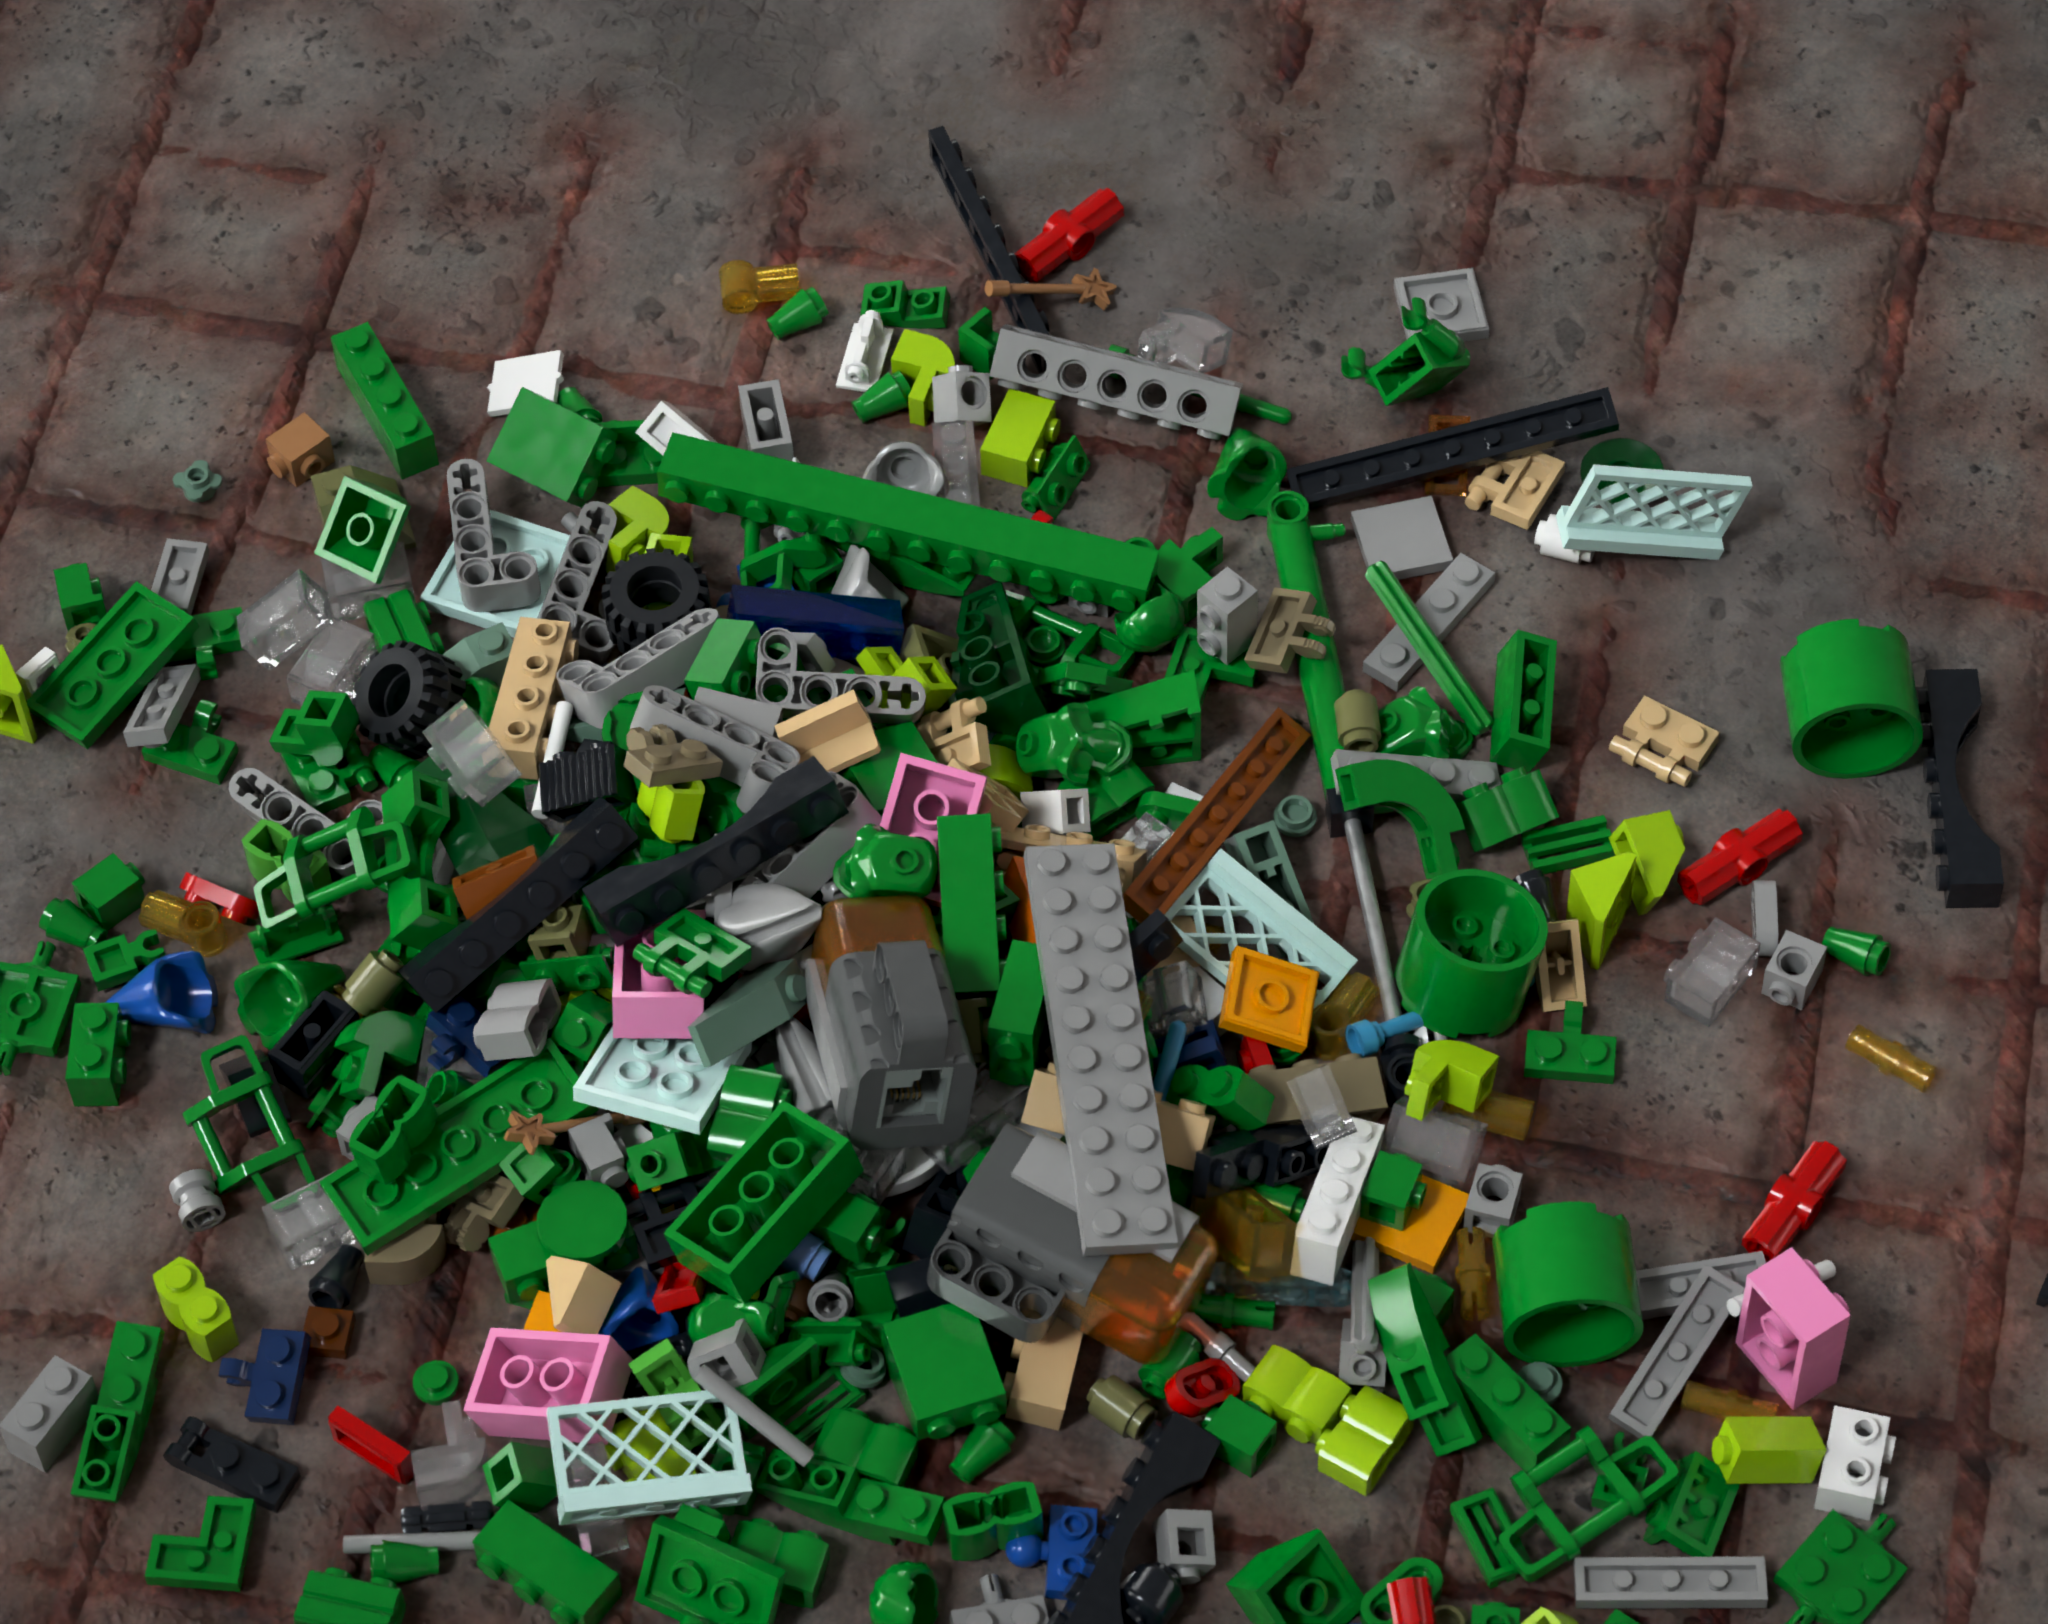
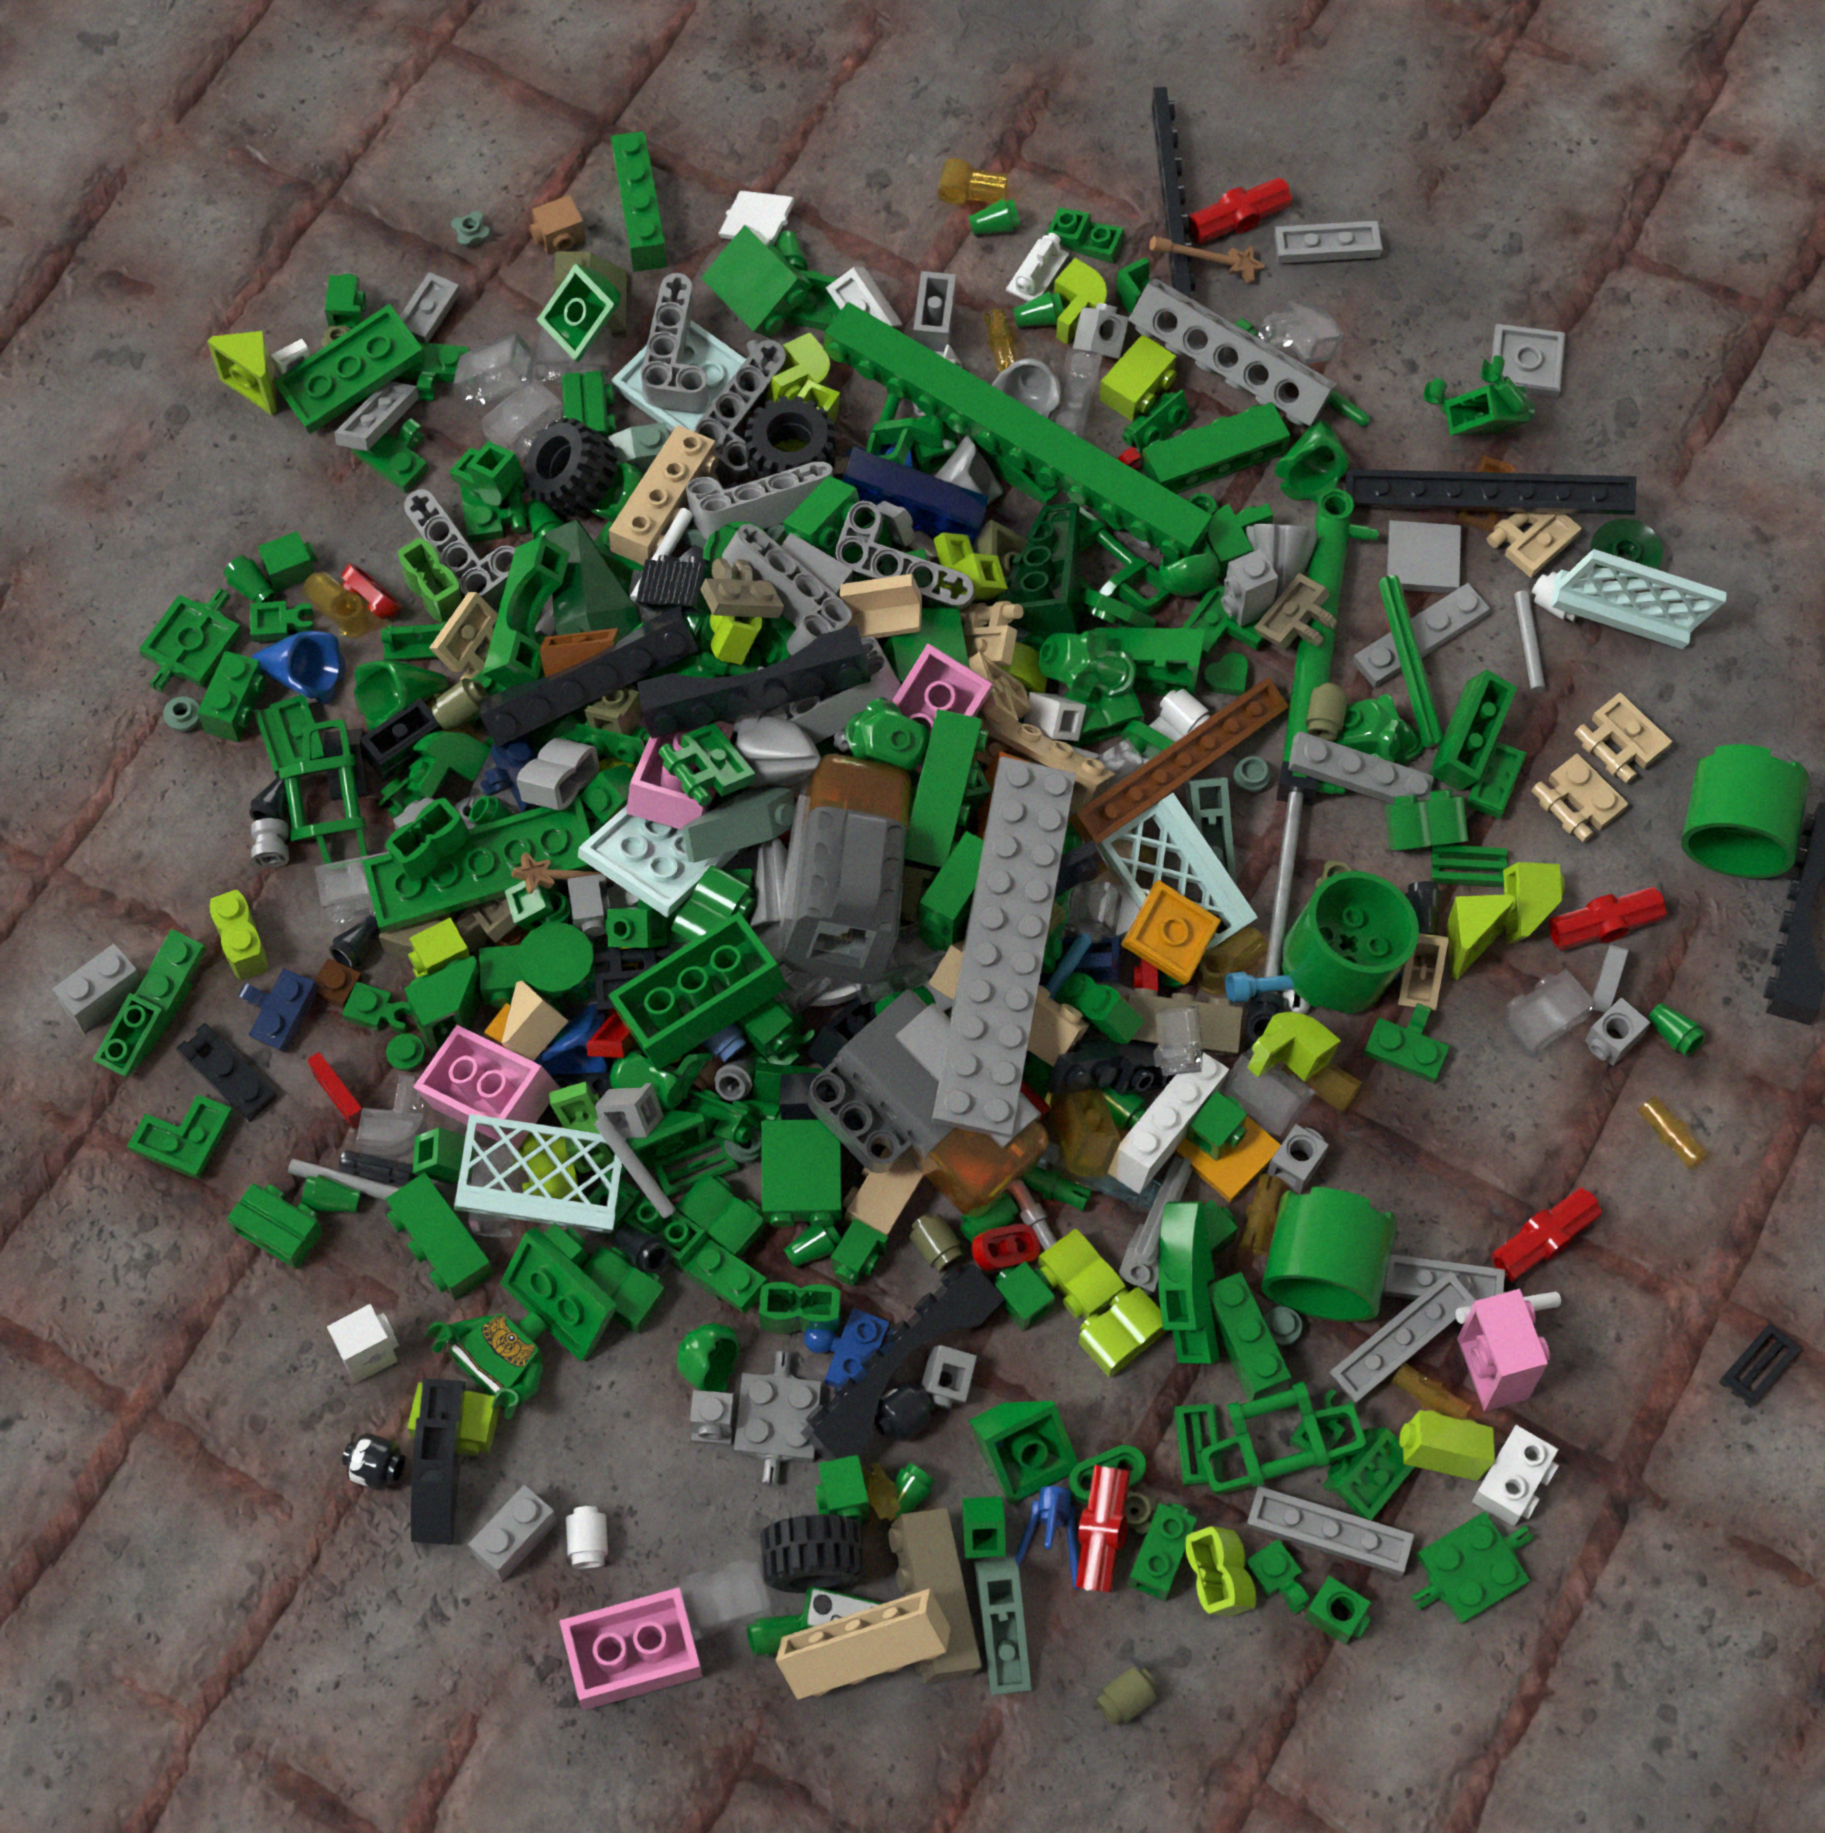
camera: 15 degrees right, 10 degrees up
green bar [254,806,419,932] -> none
clear brick [422,699,522,807] -> none
green plate [1024,626,1065,667] -> none
green arch [1335,759,1465,879] -> none
none -> sand green plate [163,696,200,732]
none -> black cone [249,774,288,821]
none -> green plate [254,695,324,777]
none -> green plate [342,981,412,1034]
none -> green slope [404,955,482,1055]
none -> lime brick [408,918,470,978]
none -> tan plate [429,592,498,681]
none -> black cone [615,1225,670,1273]
none -> green brick [831,1218,889,1286]
none -> clear yellow axle [984,309,1017,373]
none -> green brick [1141,402,1290,494]
none -> white brick [1160,689,1211,736]
none -> green tile [1204,652,1248,696]
none -> light grey hat [1246,524,1318,603]
none -> light grey plate [1274,221,1382,263]
none -> green plate [1466,741,1527,819]
none -> light grey bar [1514,591,1545,693]
none -> tan plate [1574,692,1672,784]

